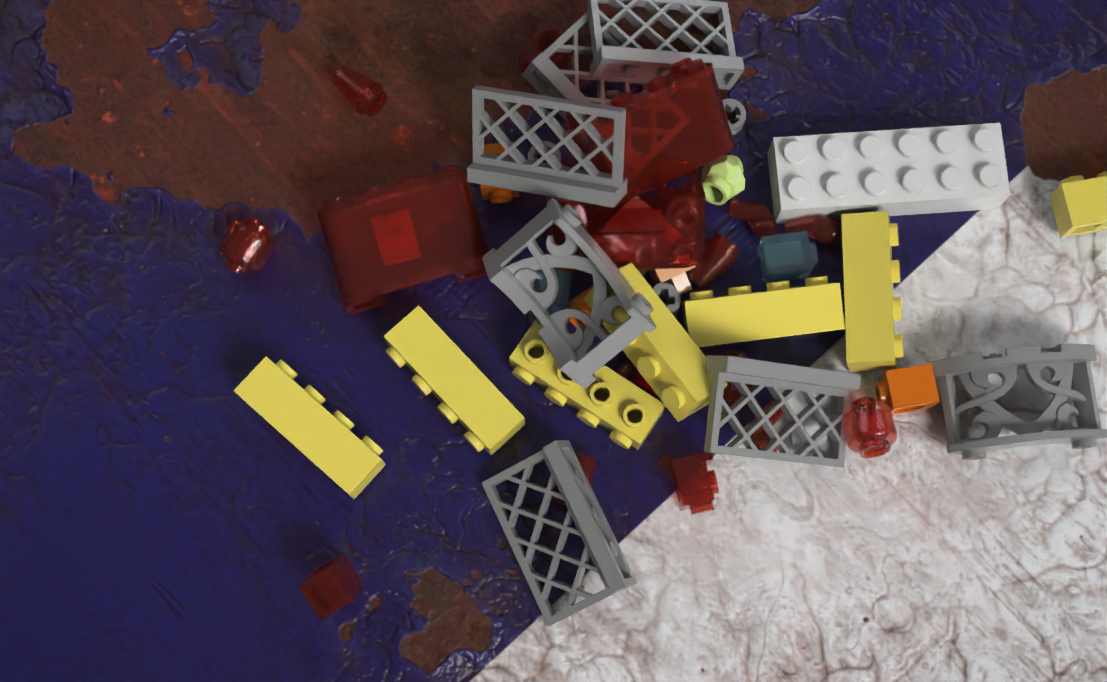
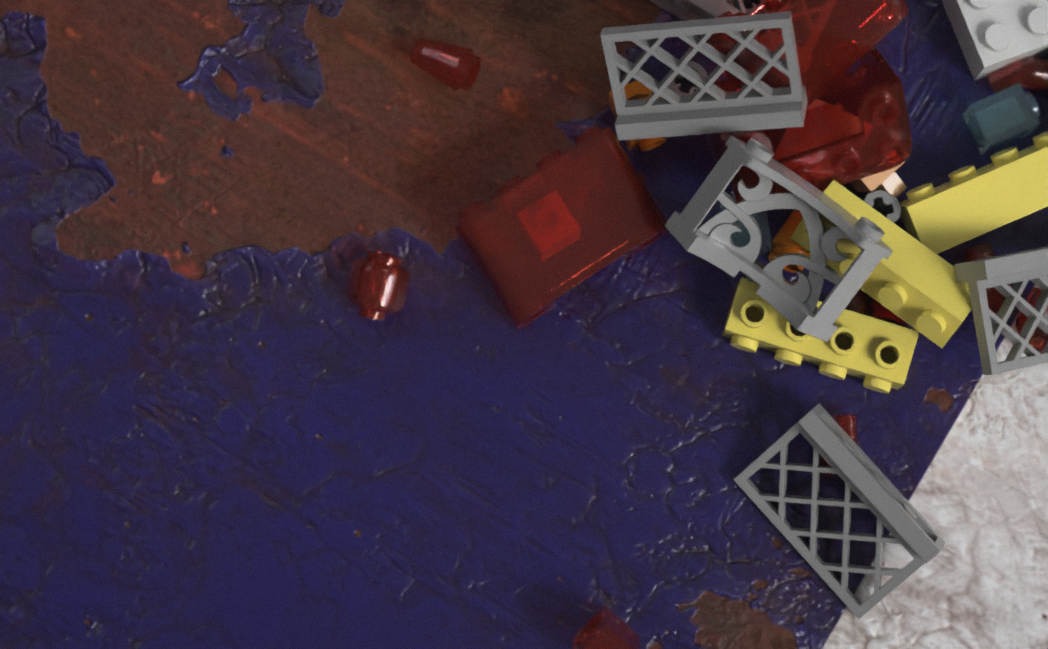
camera: 10 degrees left, 5 degrees up
light yellow brick [233,356,386,499] -> none
light yellow brick [384,305,525,455] -> none
clear red brick [670,452,719,515] -> none
clear red cone [687,232,740,291] -> none
yellowish green rock [699,155,745,205] -> none
clear red arm [728,198,777,240] -> none

